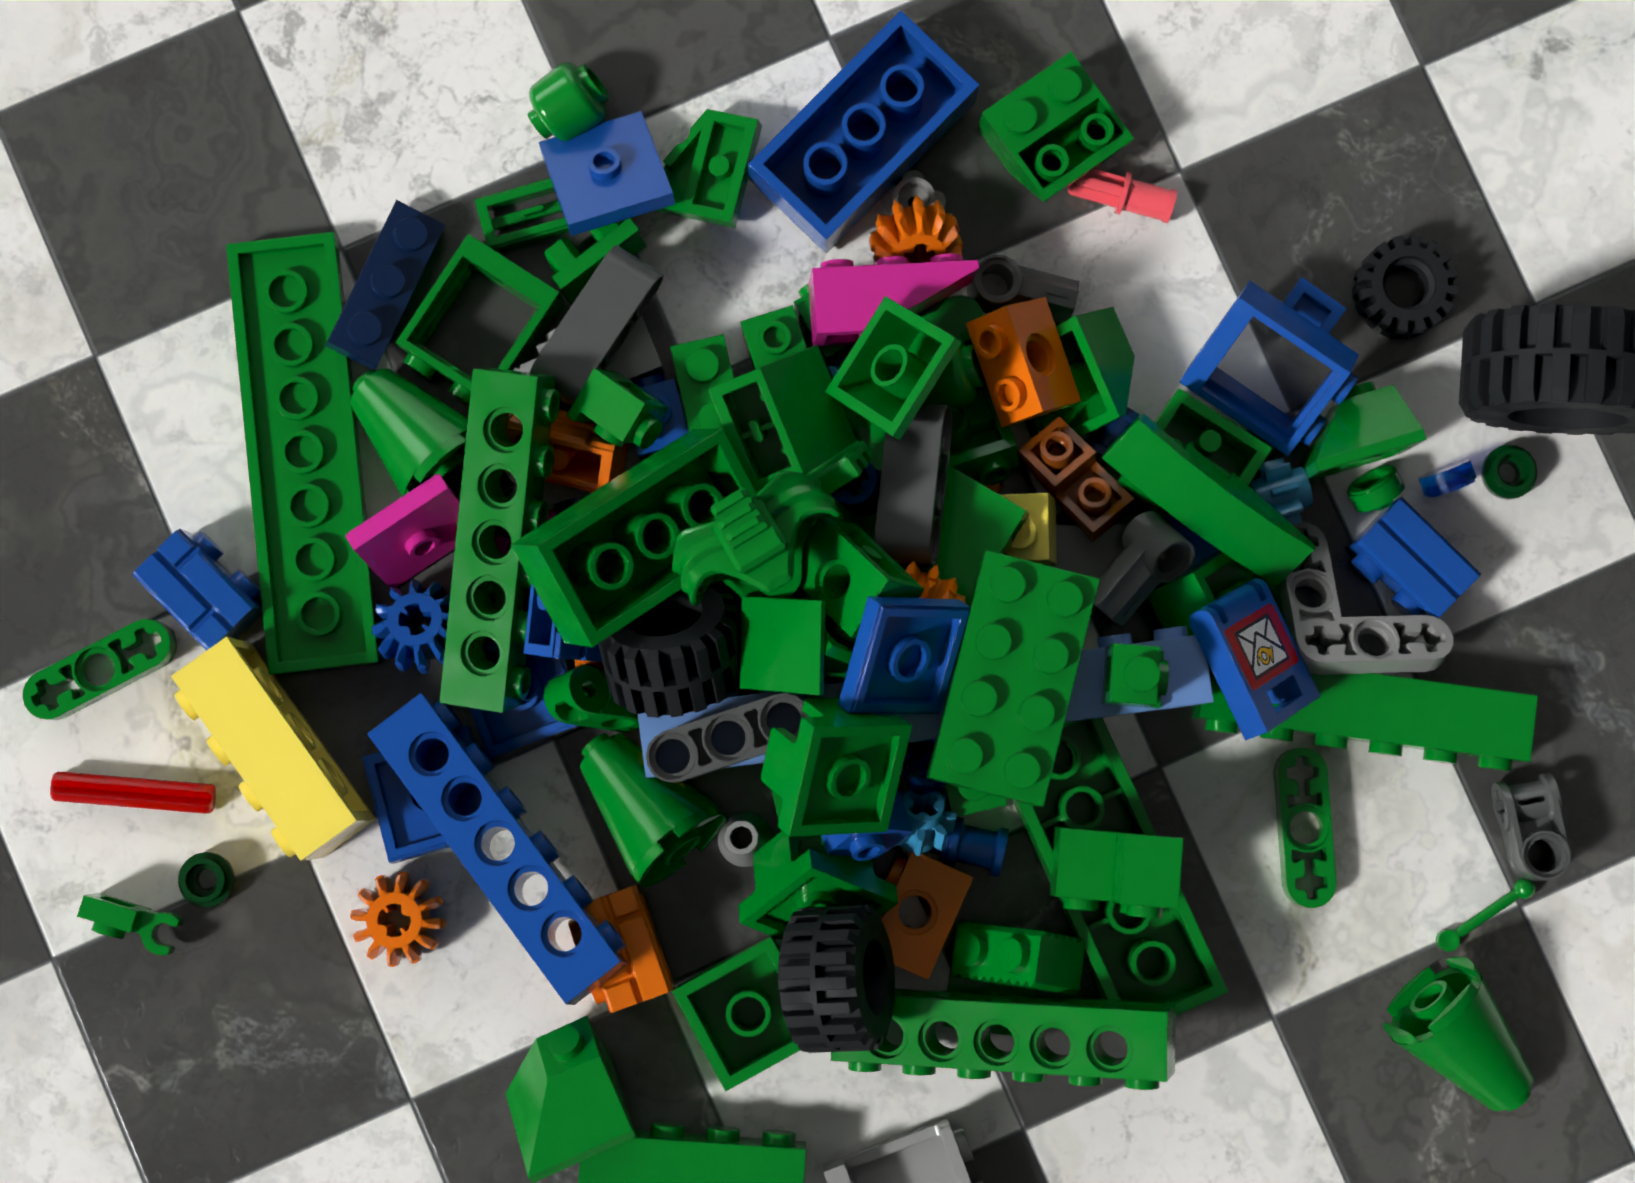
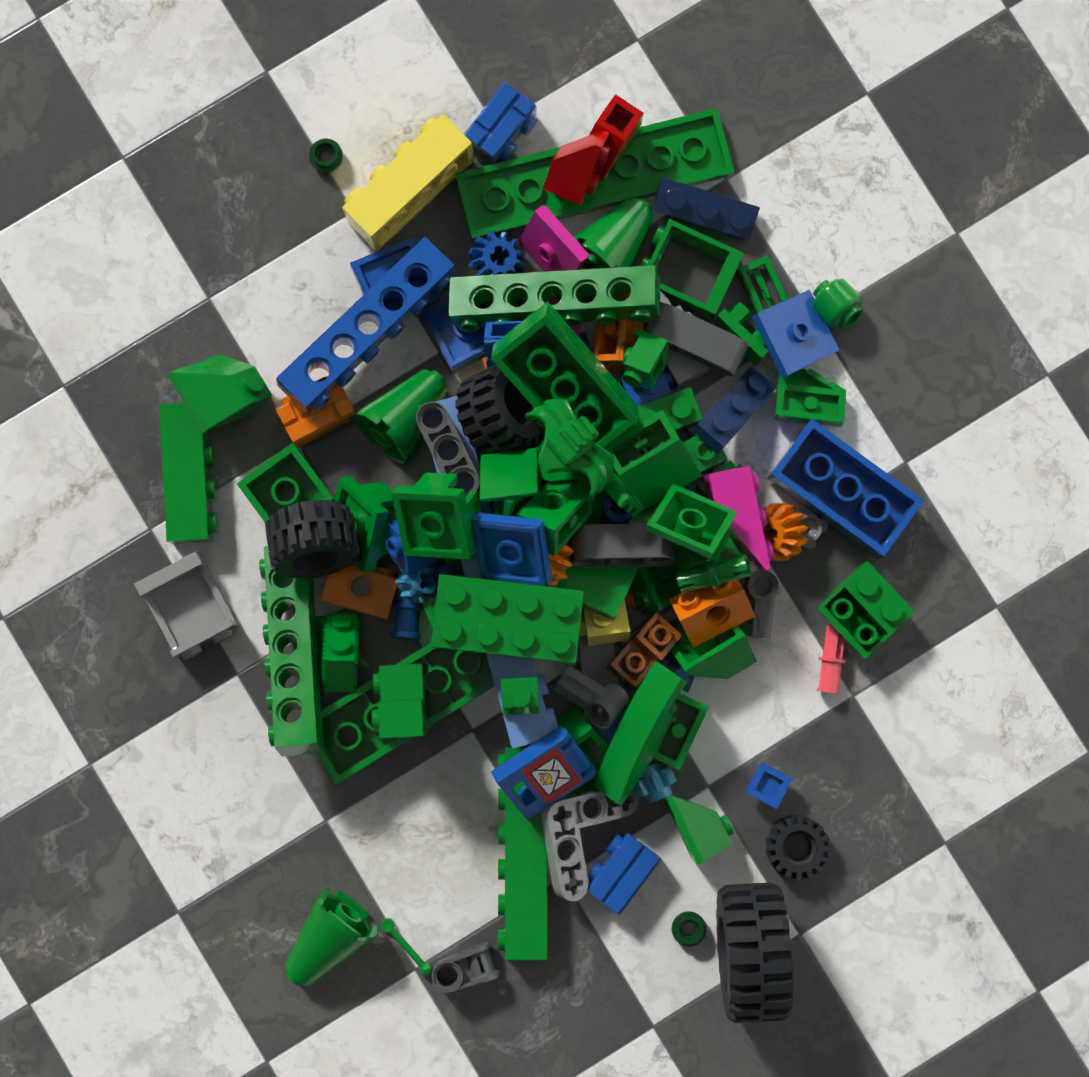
camera: 80 degrees right, 0 degrees up
green beam [23,619,177,720] -> none
red axle [50,772,216,814] -> none
green plate [77,893,184,955] -> none
orange gear [350,872,447,967] -> none
green leg [544,665,639,733] -> none
light grey cone [718,812,772,867] -> none
blue window [1179,281,1359,456] -> none
green beam [1273,748,1336,908] -> none
green tile [1347,465,1405,512] -> none
clear blue tile [1418,459,1477,498] -> none
none -> red slope [543,130,611,205]
none -> red slope [589,94,644,180]
none -> green pin [677,555,751,594]
none -> dark blue plate [693,366,777,454]

